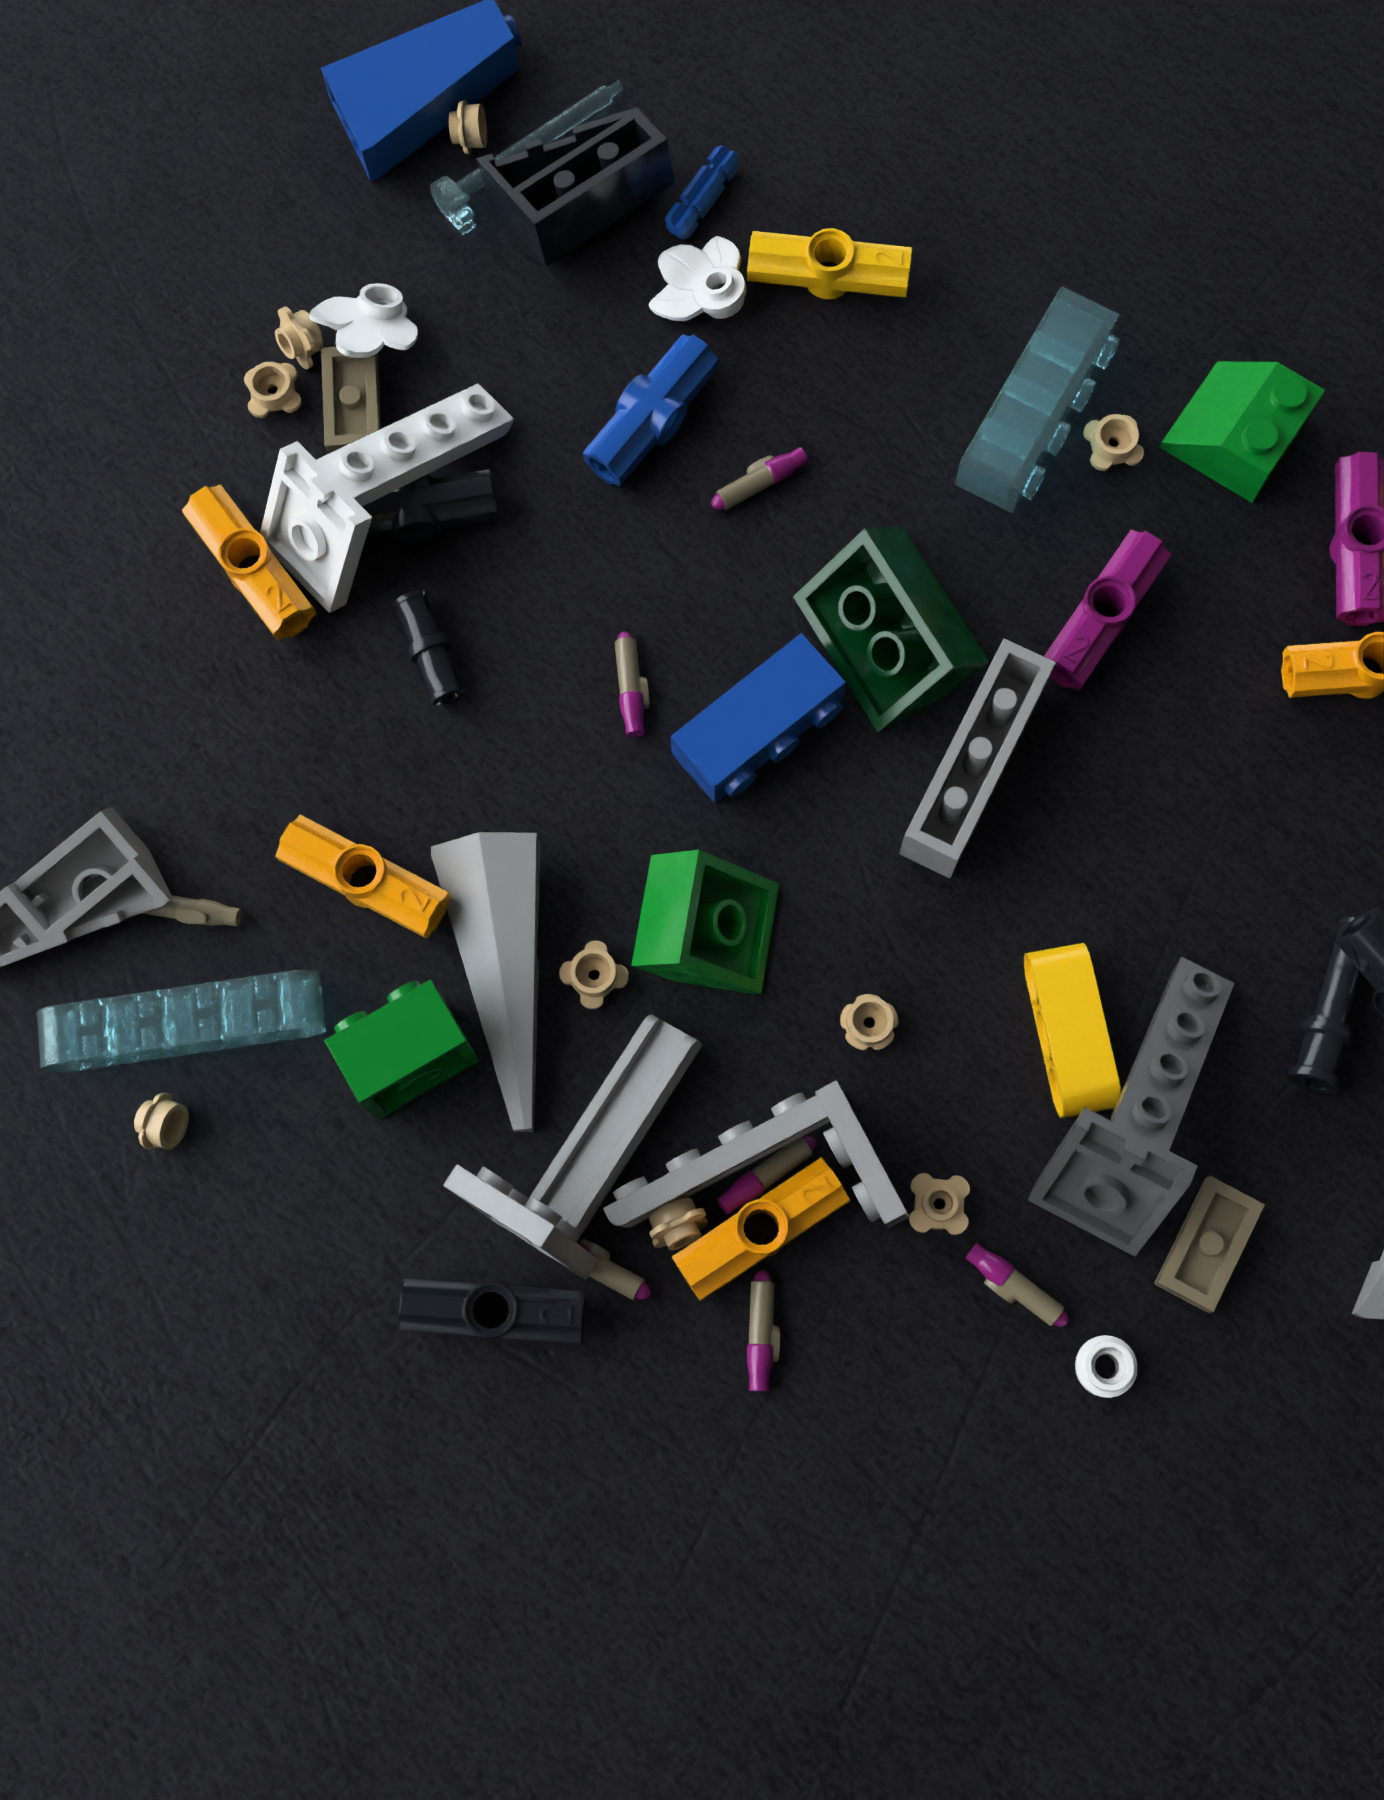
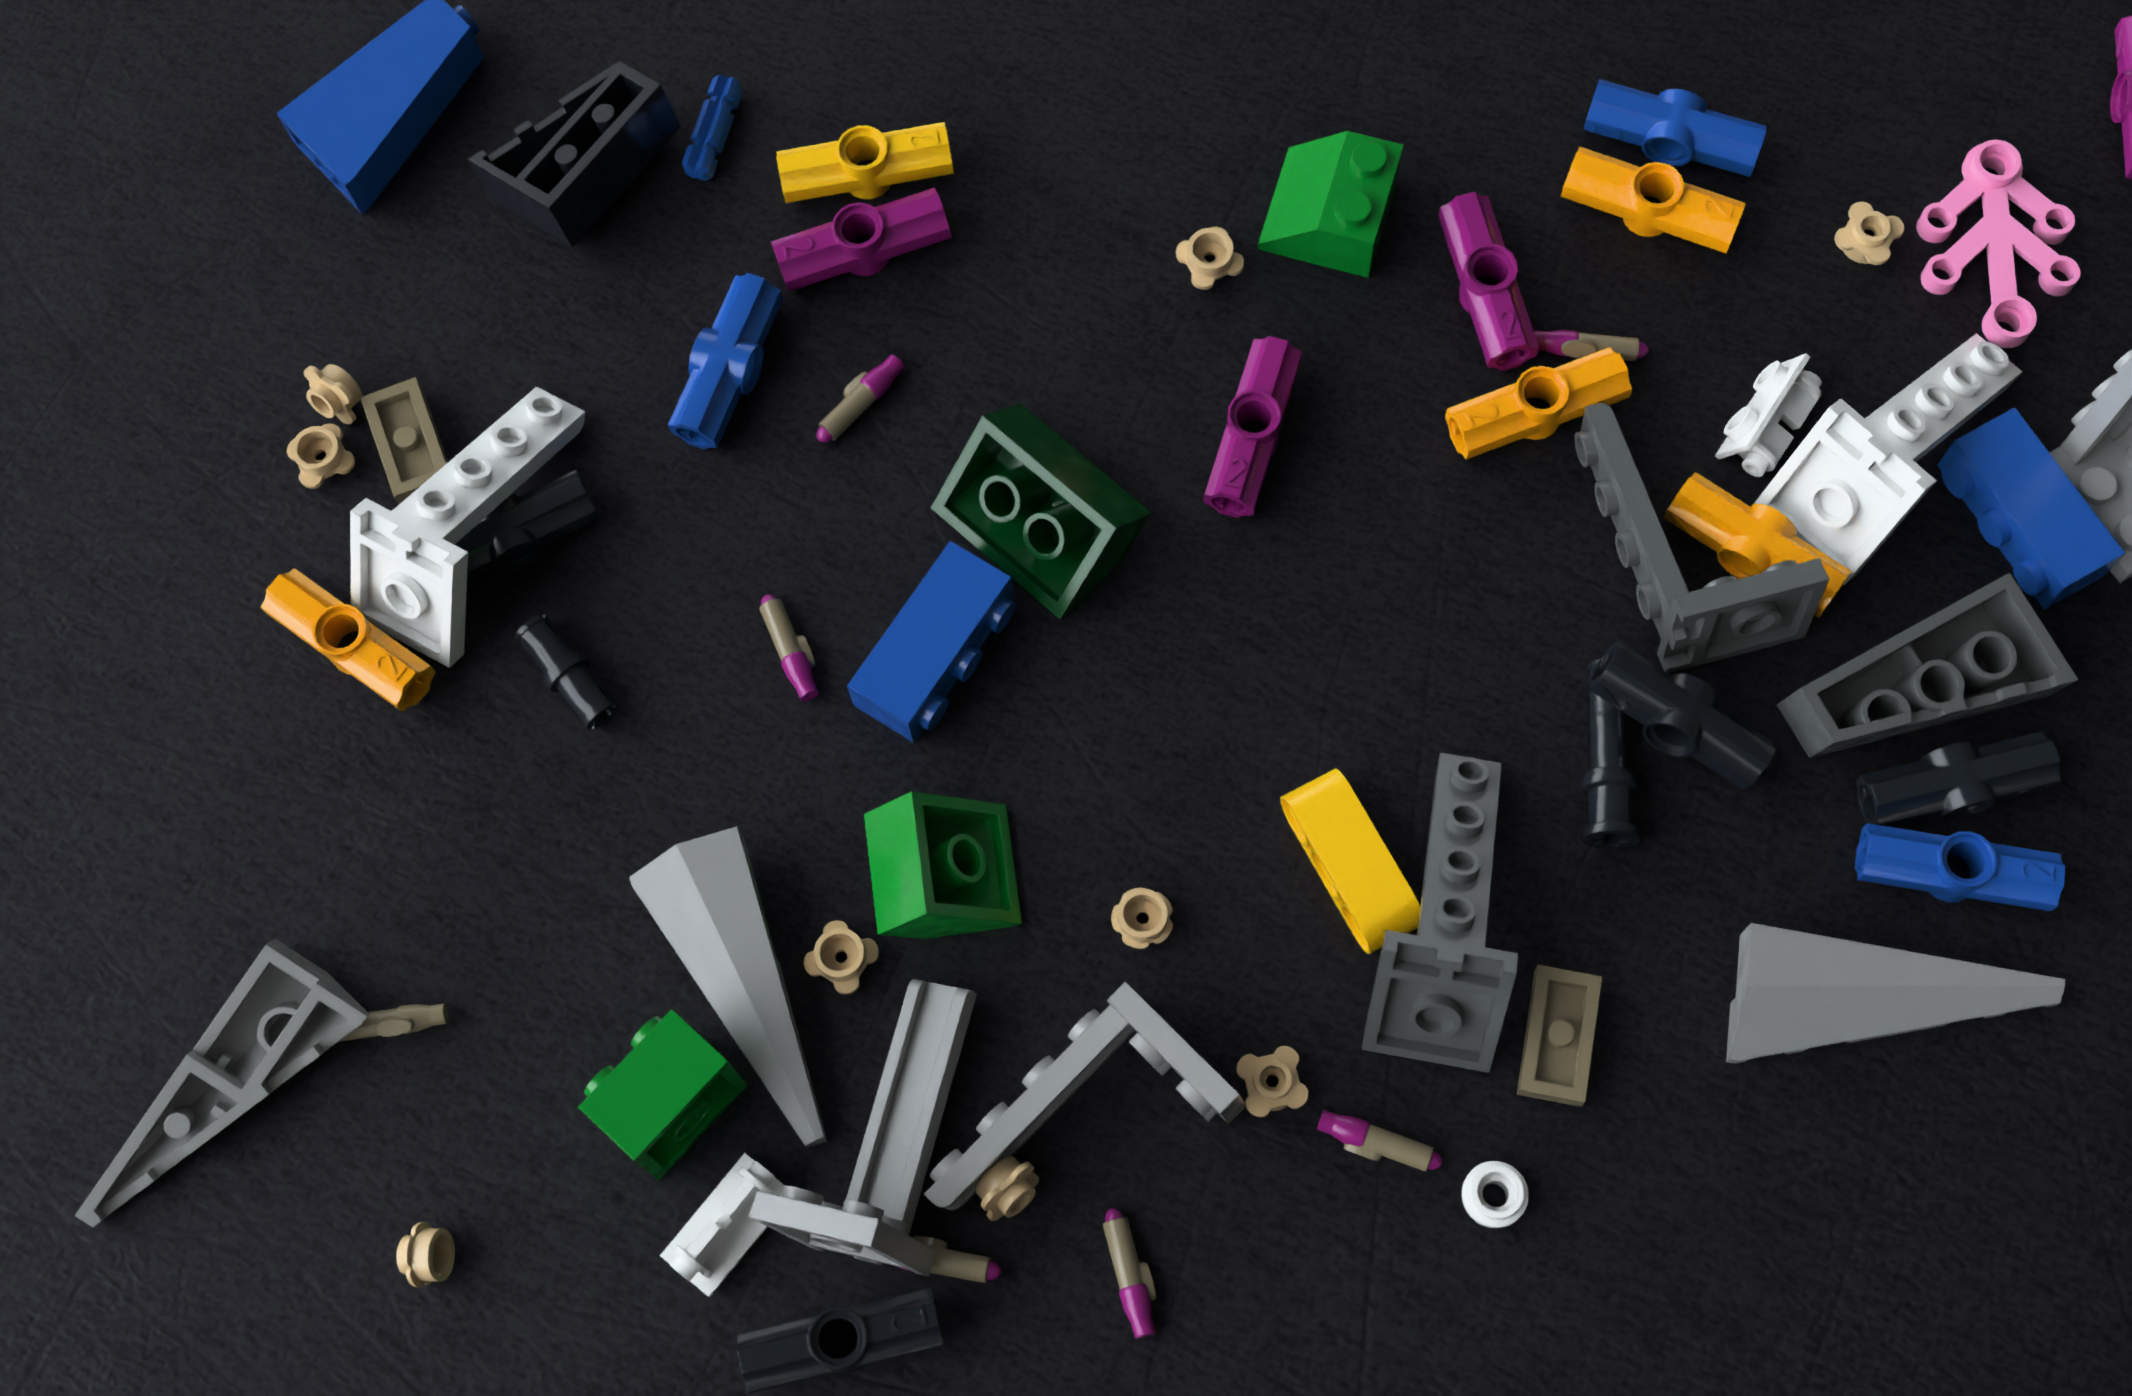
camera: 15 degrees left, 5 degrees down
clear light blue beam [37,970,326,1073] -> none
light orange piece [275,814,451,939] -> none
white plate [309,283,418,358] -> none
clear light blue piece [430,81,623,235] -> none
tan plate [449,100,487,154] -> none
white plate [649,236,747,321] -> none
light orange piece [672,1157,850,1302] -> none
piece [716,1136,816,1215] -> none
light grey brick [899,638,1056,878] -> none
clear light blue brick [955,286,1120,513] -> none
none -> white hinge [660,1153,785,1297]
none -> magenta piece [771,188,951,292]

